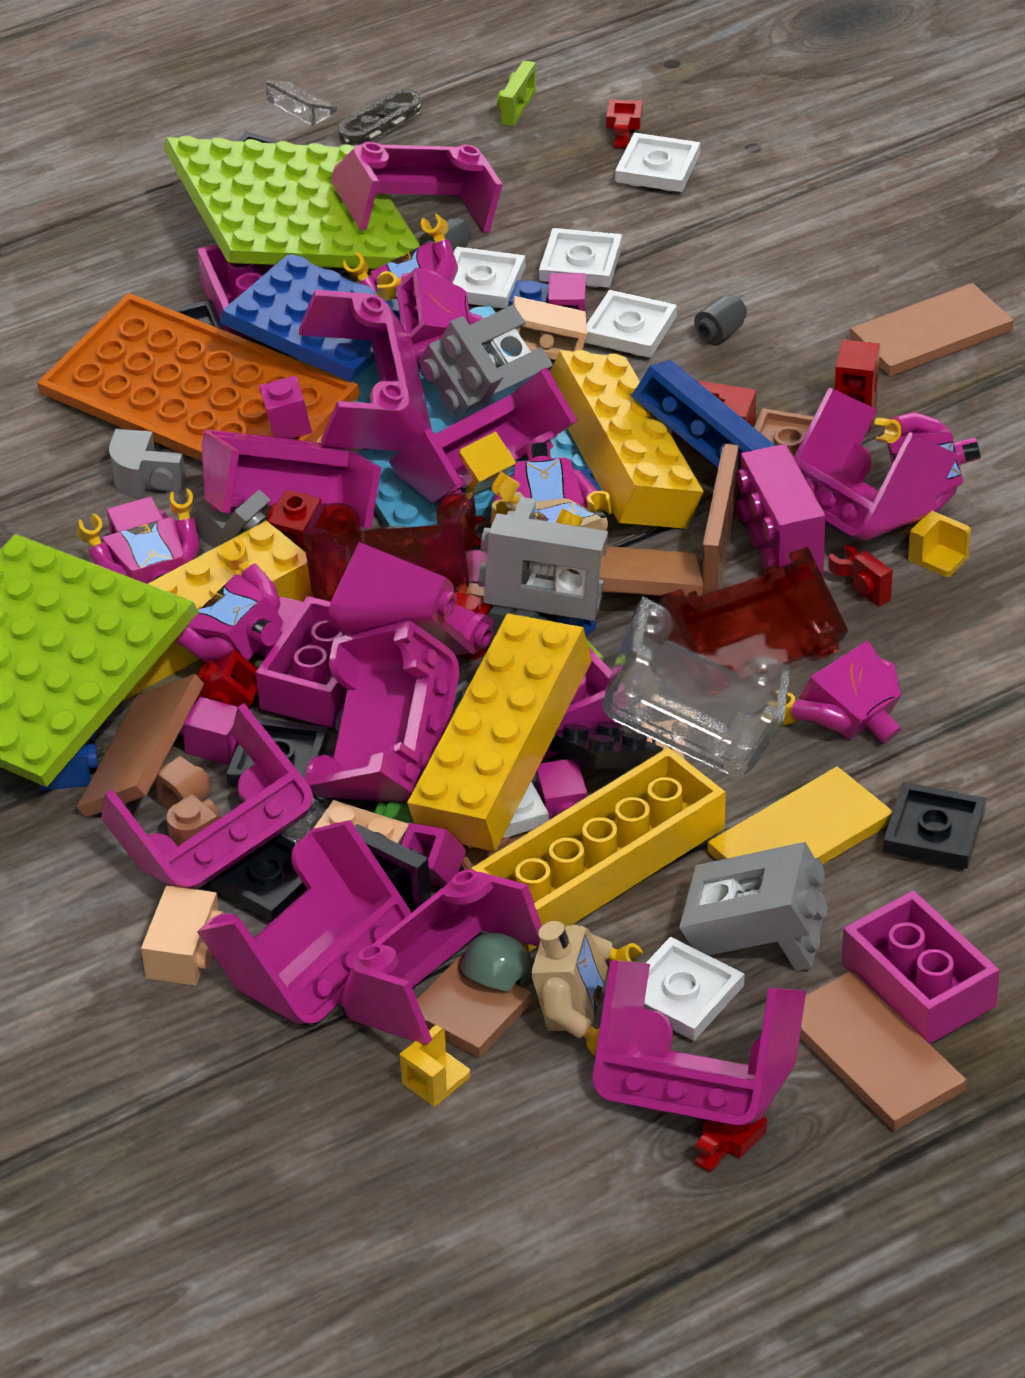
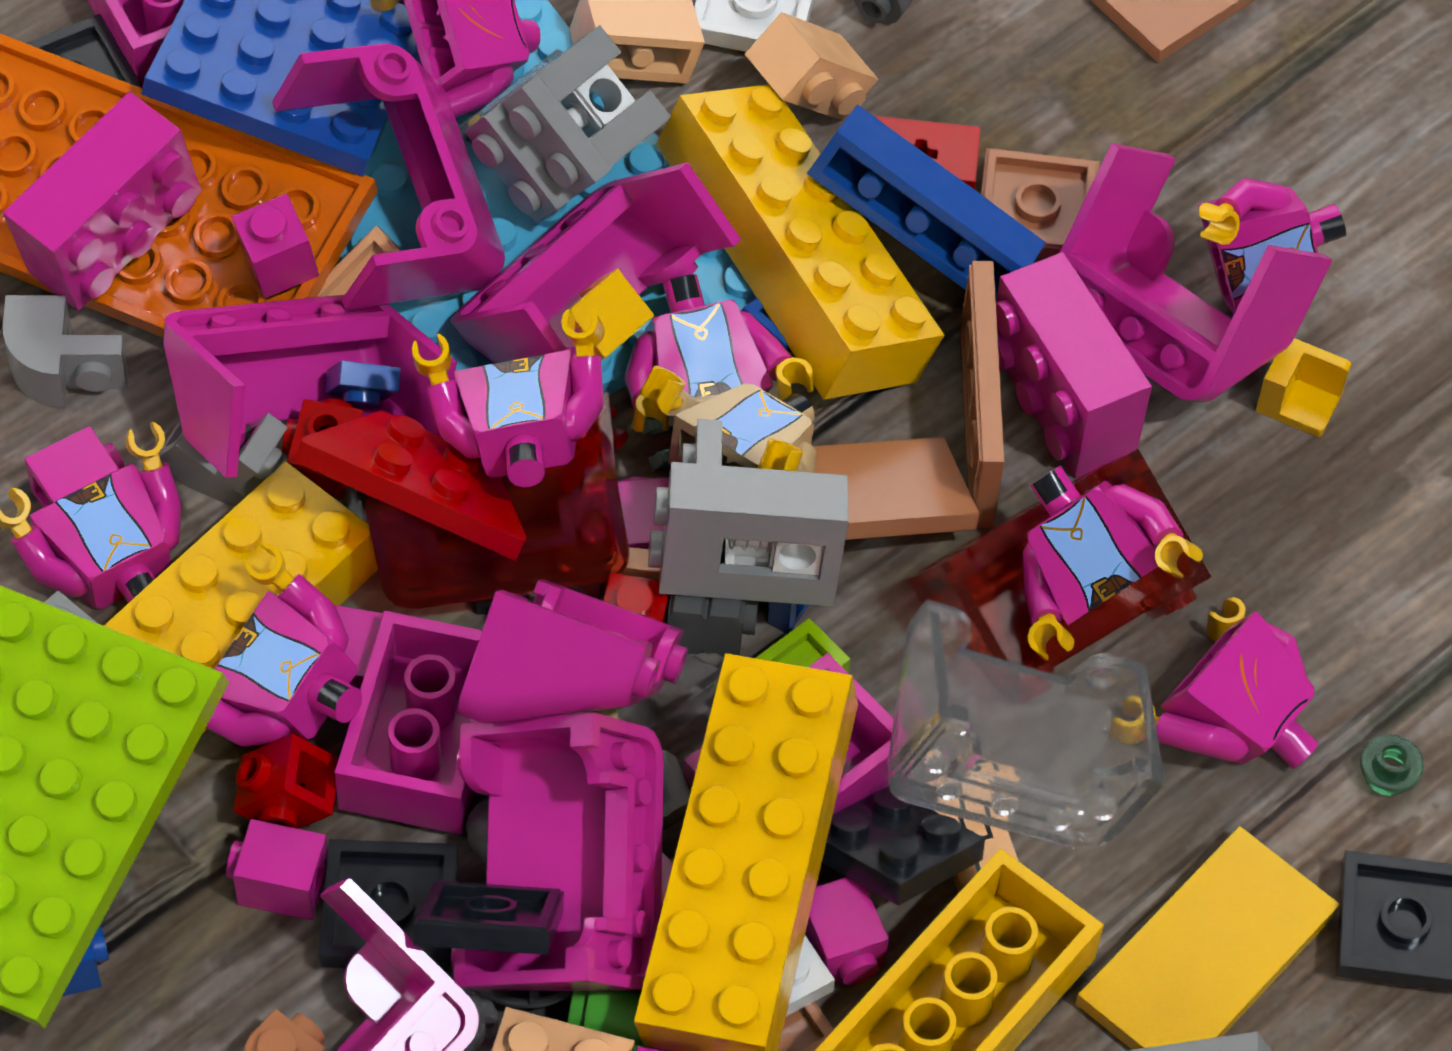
camera: 15 degrees left, 15 degrees up
nougat tile [76,674,204,817] -> none
nougat plate [156,756,210,810] -> none
red plate [828,545,893,607] -> none
red brick [835,339,880,431] -> none
none -> dark pink brick [3,91,202,311]
none -> red wing [293,410,526,561]
none -> blue plate [325,360,401,408]
none -> dark pink torso [412,307,605,487]
none -> black plate [413,880,564,955]
none -> light nougat brick [745,12,879,120]
none -> torso [1023,466,1203,661]
none -> clear green plate [1360,734,1424,796]

